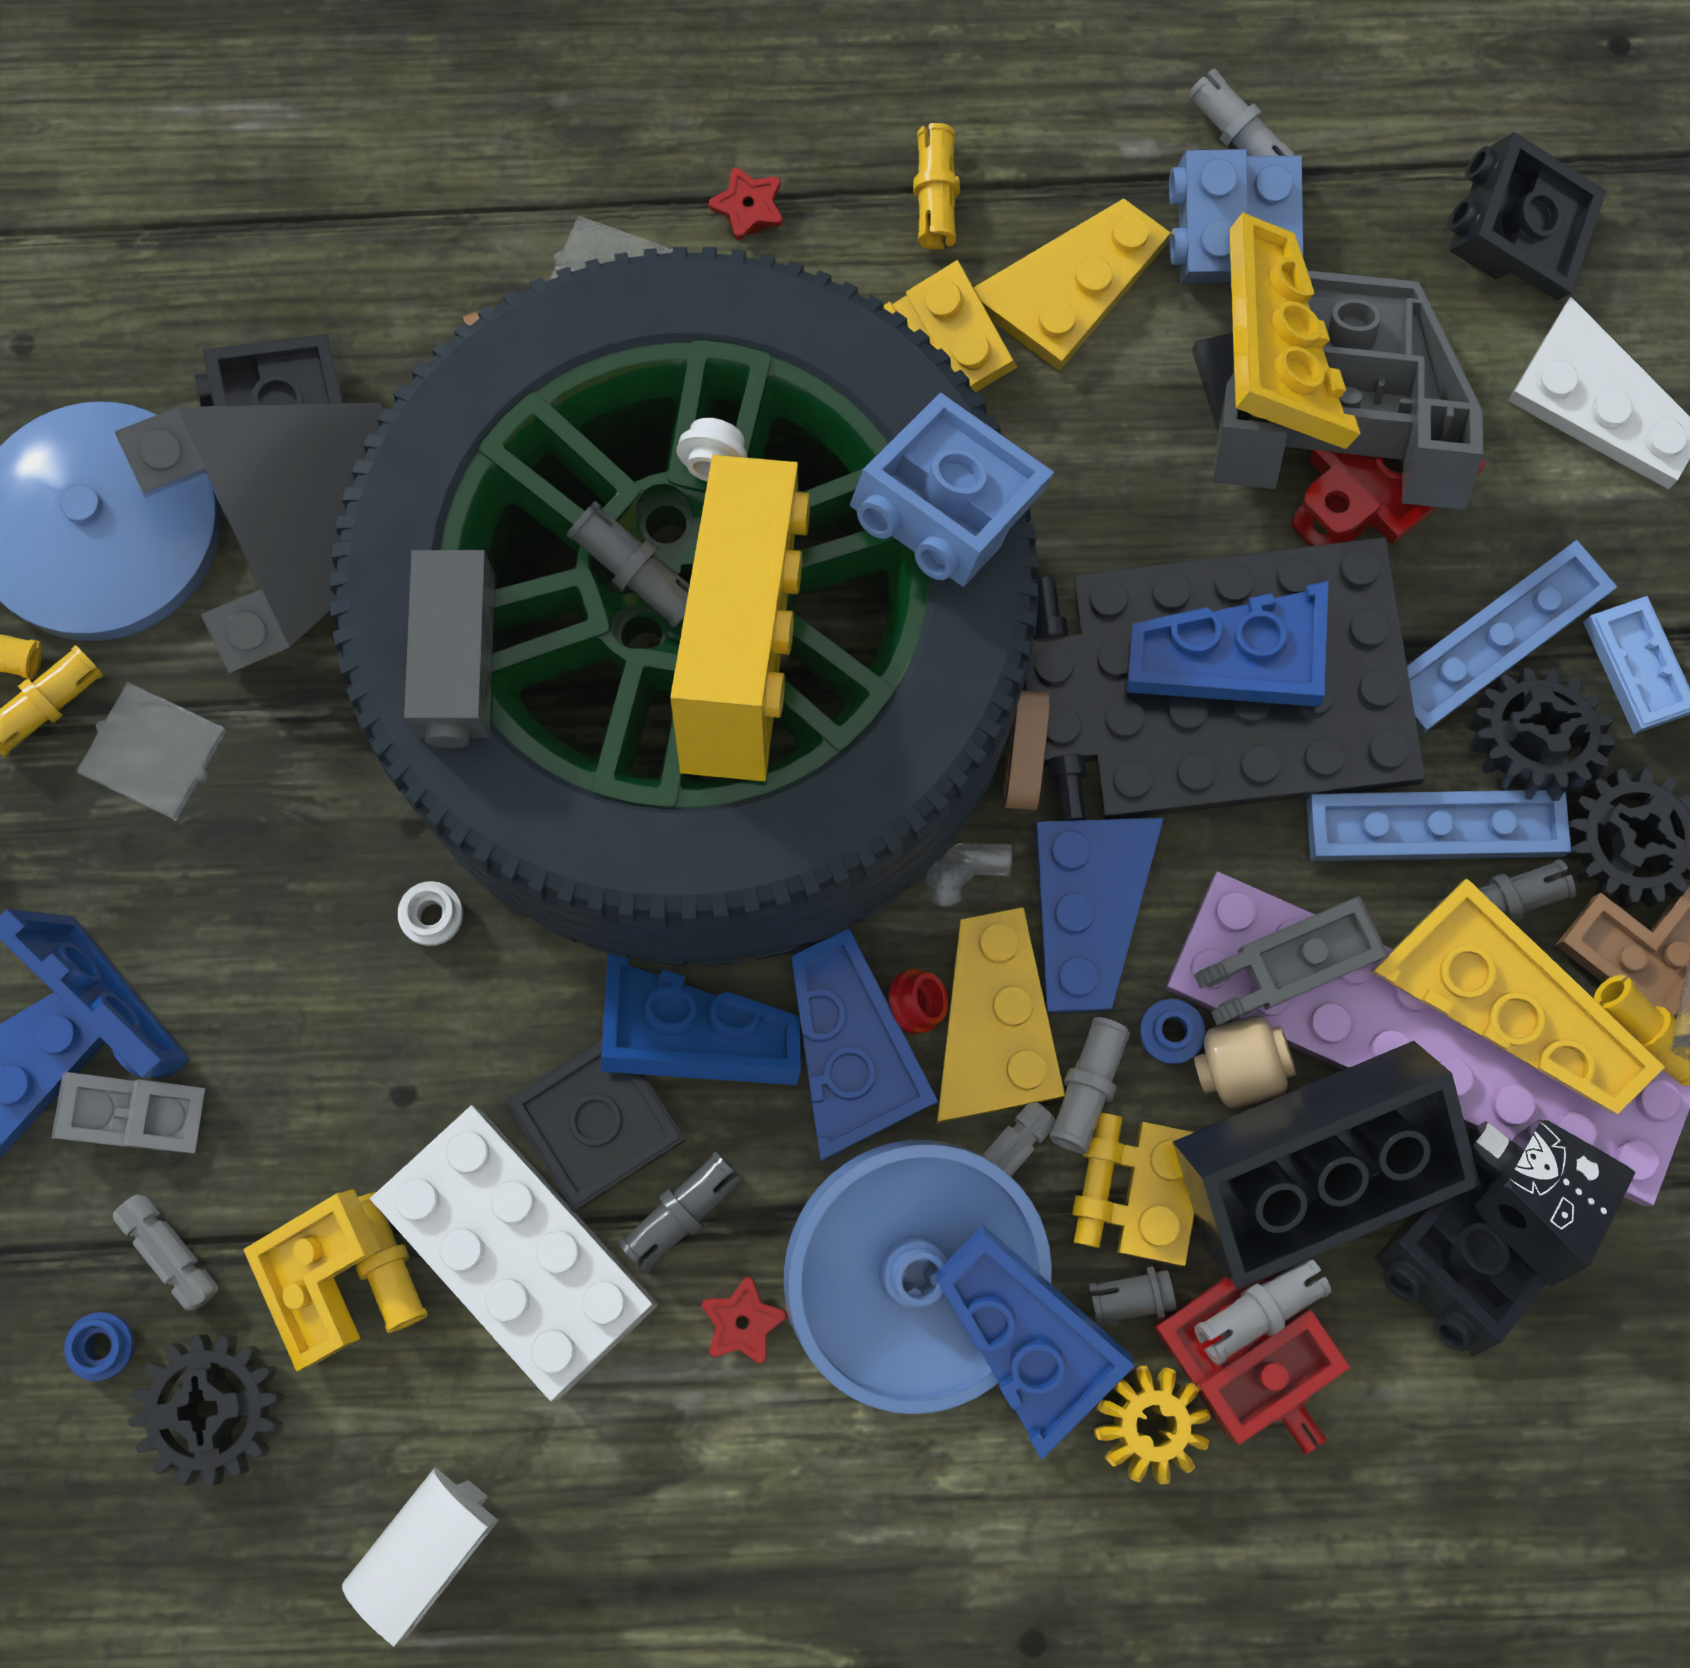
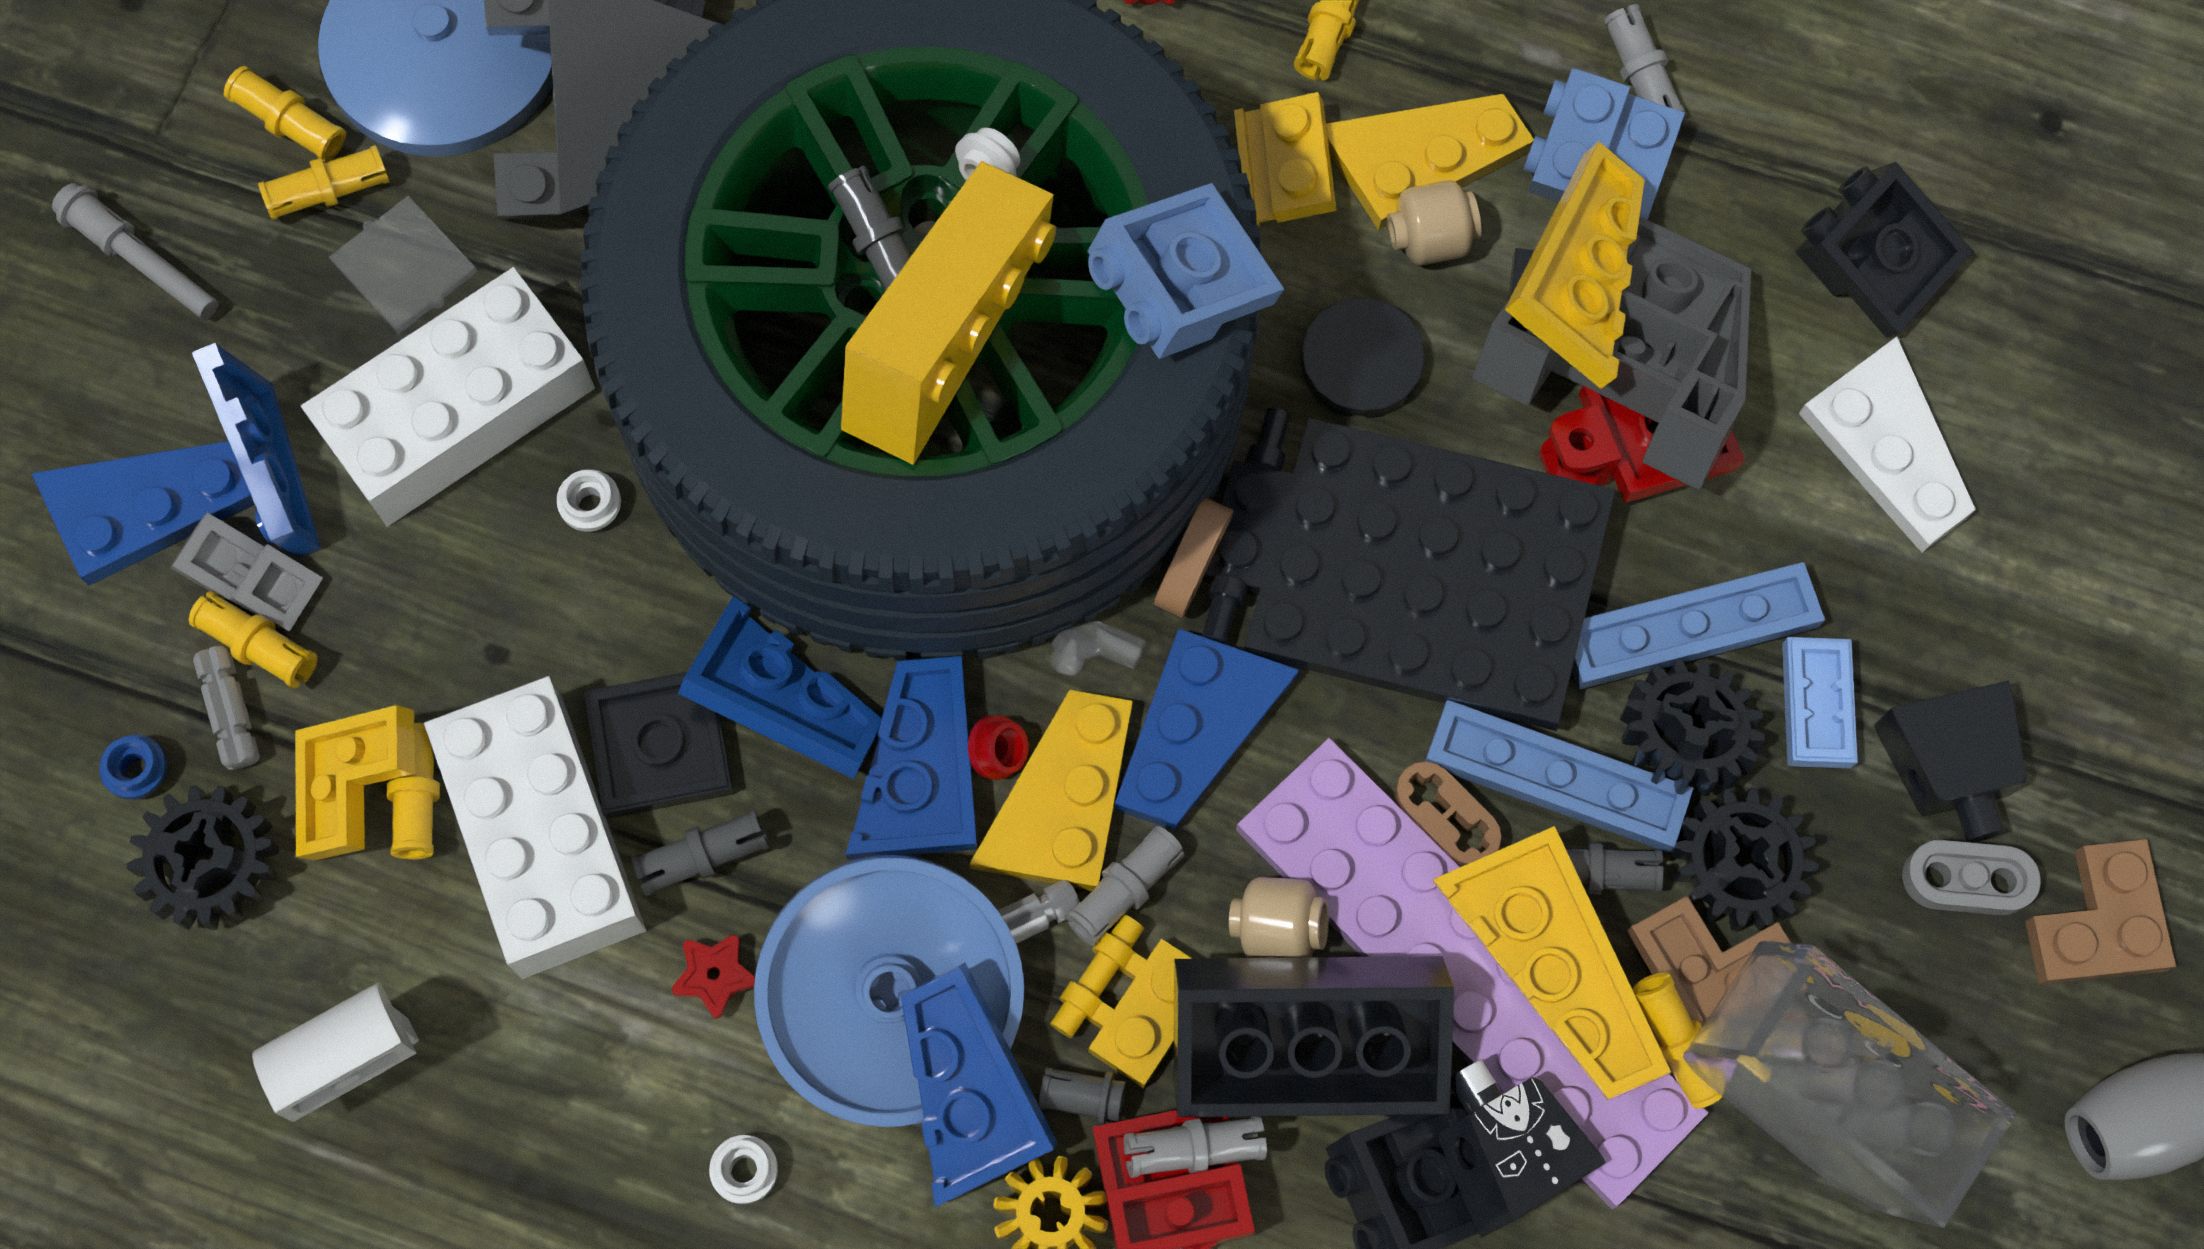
camera: 20 degrees right, 5 degrees down
dark grey brick [404,550,495,748] -> none
blue wing [1127,581,1329,707] -> none
blue plate [1139,999,1205,1064] -> none
dark grey hinge [1193,896,1389,1026] -> none
none -> yellow pin [188,591,318,689]
none -> white brick [301,267,595,527]
none -> white plate [709,1135,778,1204]
none -> black tile [1301,297,1425,418]
none -> tan head [1387,180,1481,266]
none -> medium nougat beam [1393,761,1502,867]

